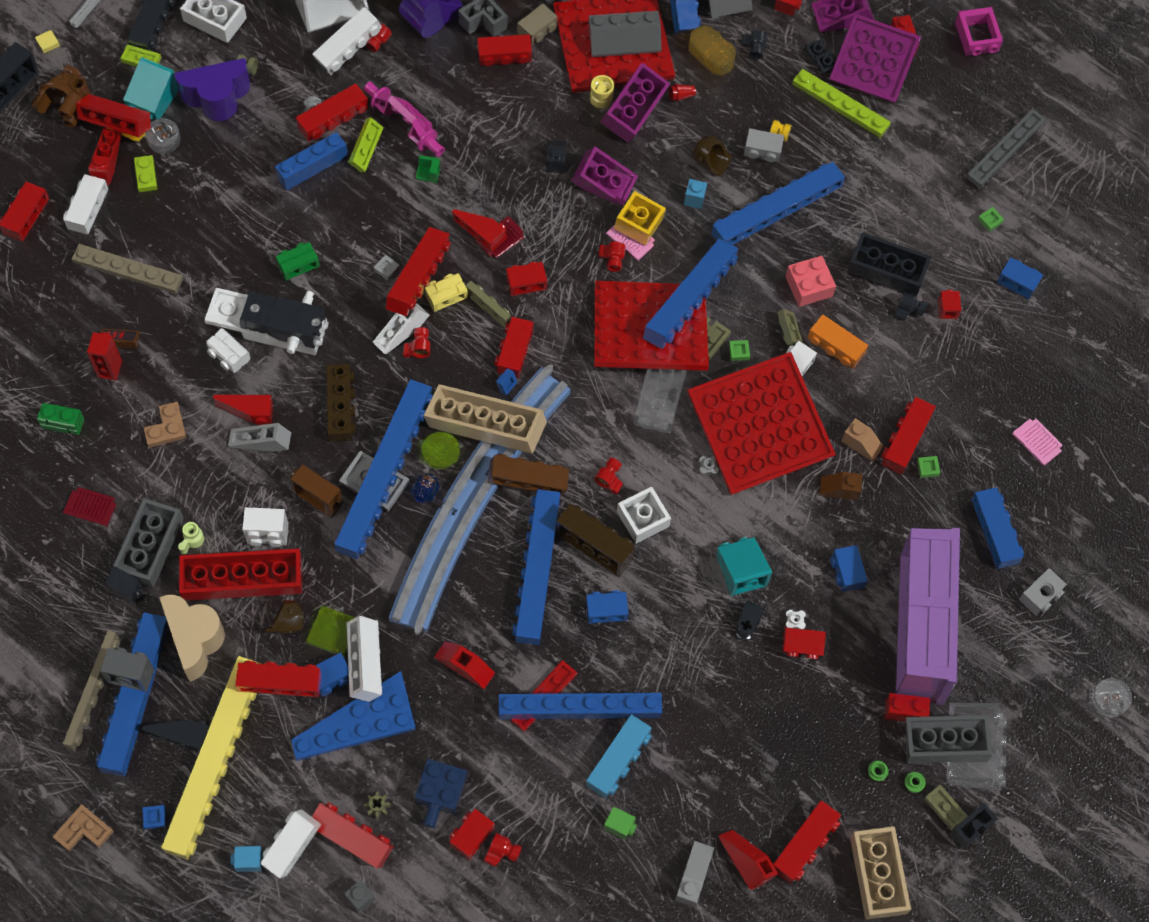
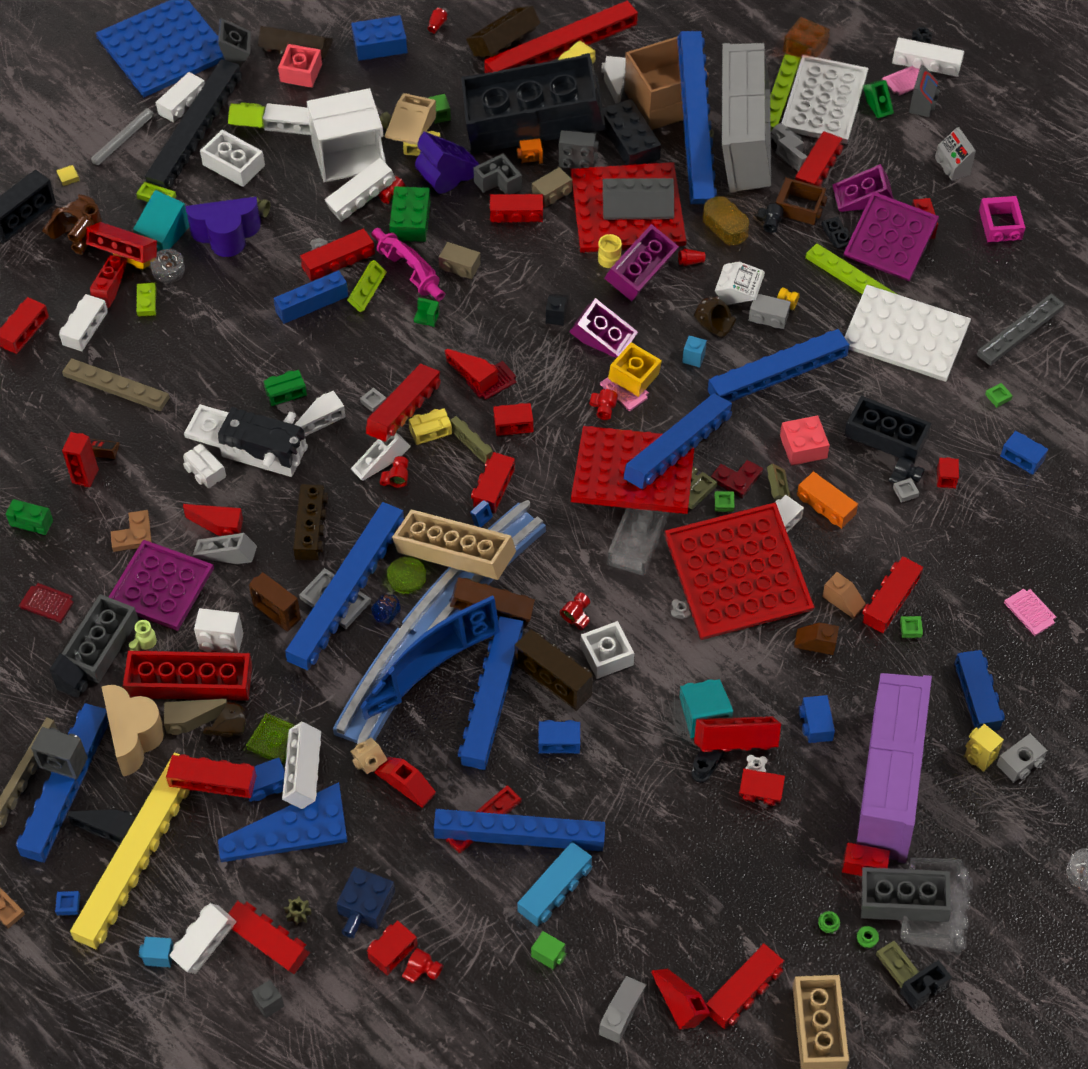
camera: 10 degrees right, 10 degrees down
none -> magenta plate [109,540,214,631]
none -> dark tan slope [164,699,227,735]
none -> white slope [295,391,346,436]
none -> tan brick [350,737,387,774]
none -> blue slope [361,595,500,720]
none -> green brick [390,186,430,242]
none -> dark tan brick [439,242,481,279]
none -> red brick [694,716,781,752]
none -> dark red plate [711,460,763,499]
none -> white slope [715,262,765,305]
none -> reddish brown window [775,178,828,225]
none -> white plate [845,285,971,382]
none -> light grey plate [893,478,919,502]
none -> light yellow brick [964,724,1004,772]

